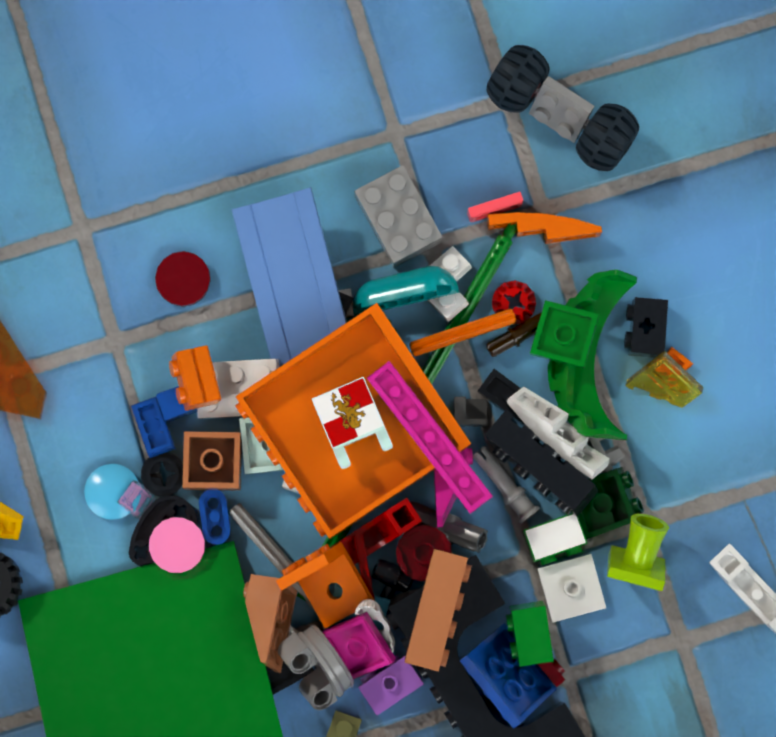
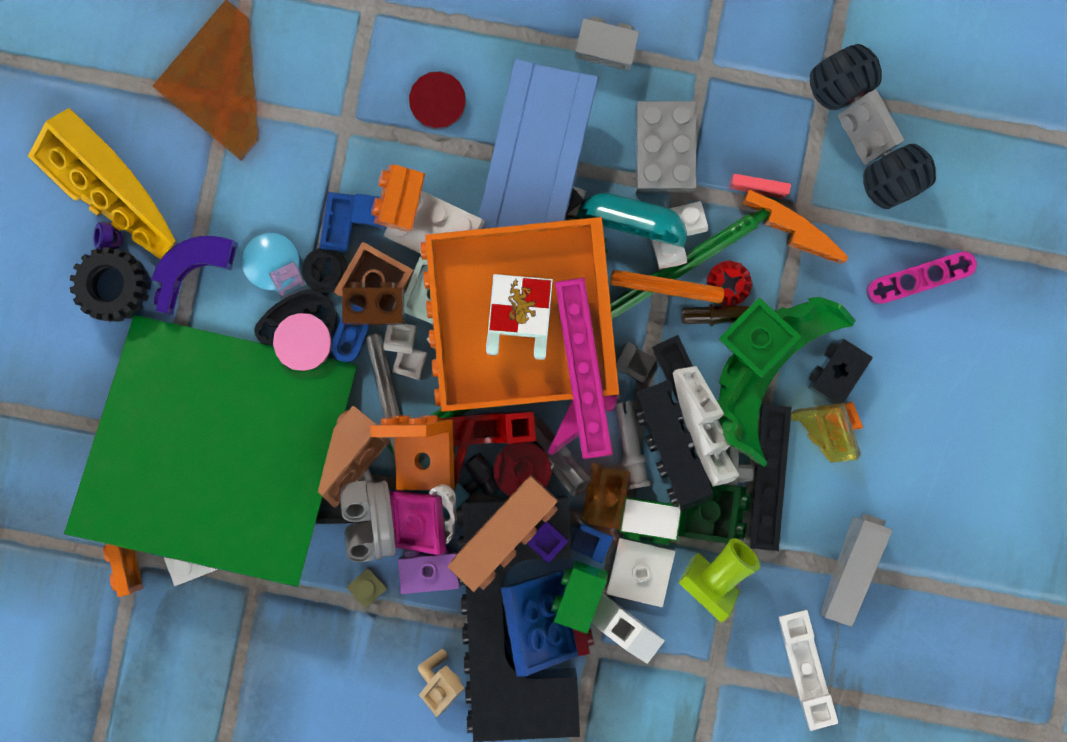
camera: 30 degrees right, 5 degrees up
none -> dark purple arch [151,236,238,315]
none -> reddish brown brick [342,282,404,325]
none -> white tile [383,324,417,354]
none -> white tile [392,349,428,380]
none -> dark purple plate [527,521,568,563]
none -> blue panel [571,522,613,564]
none -> light grey brick [575,17,639,71]
none -> clear orange brick [581,462,630,529]
none -> white slope [592,593,665,664]
none -> black plate [749,404,792,551]
none -> light grey slope [820,514,893,627]
none -> dark pink beam [866,252,977,304]

